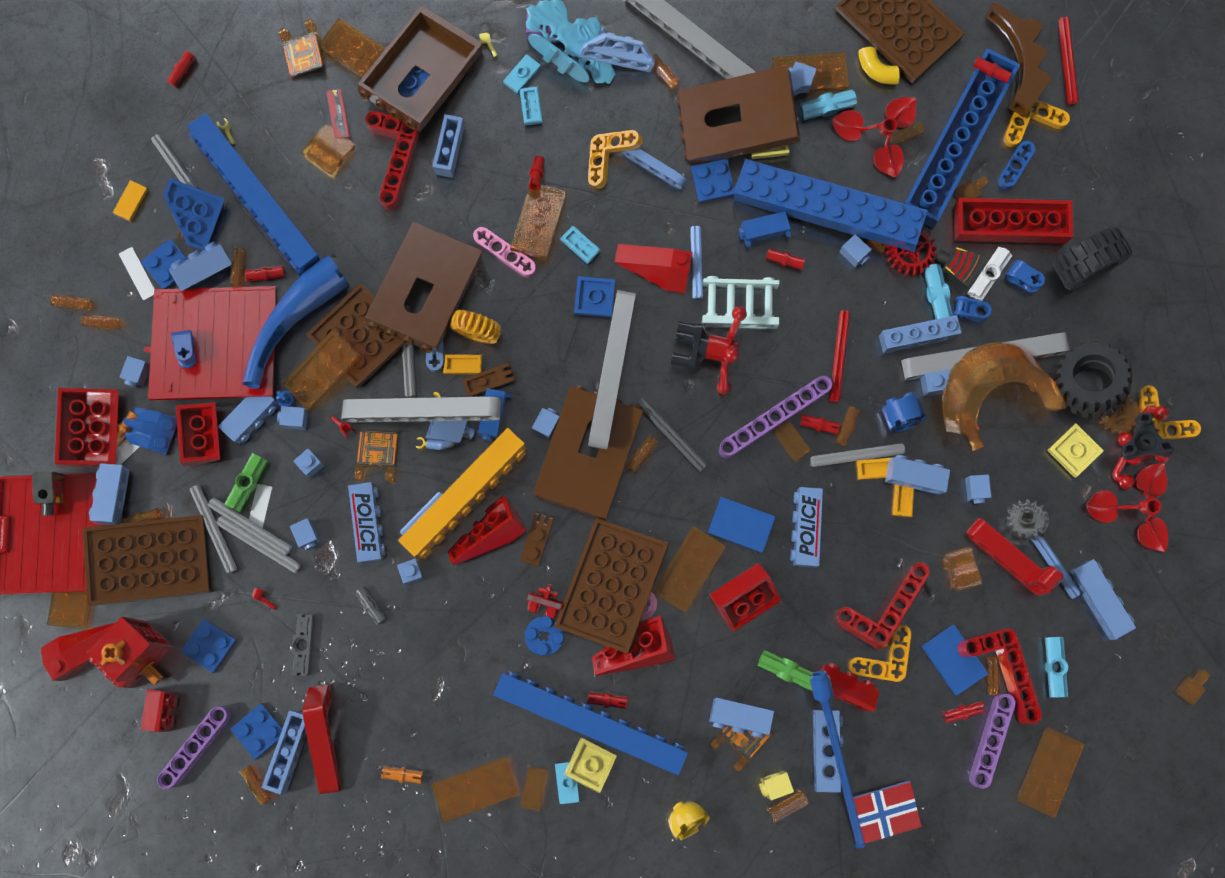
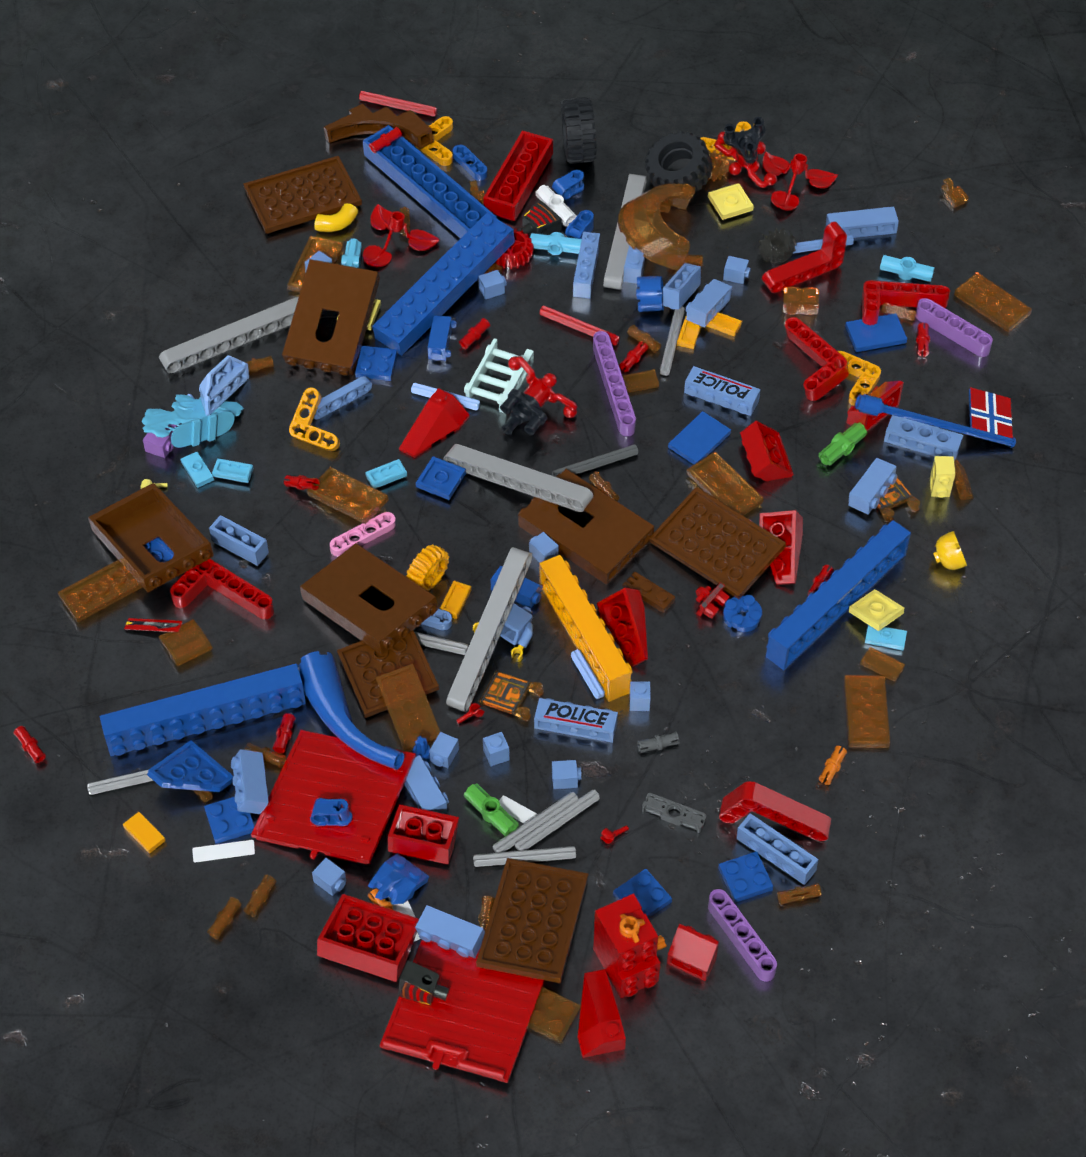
camera: 70 degrees left, 25 degrees down
flag [278,19,324,78] -> none
reddish brown hinge [462,362,516,397] -> none
none -> medium blue brick [663,263,701,310]

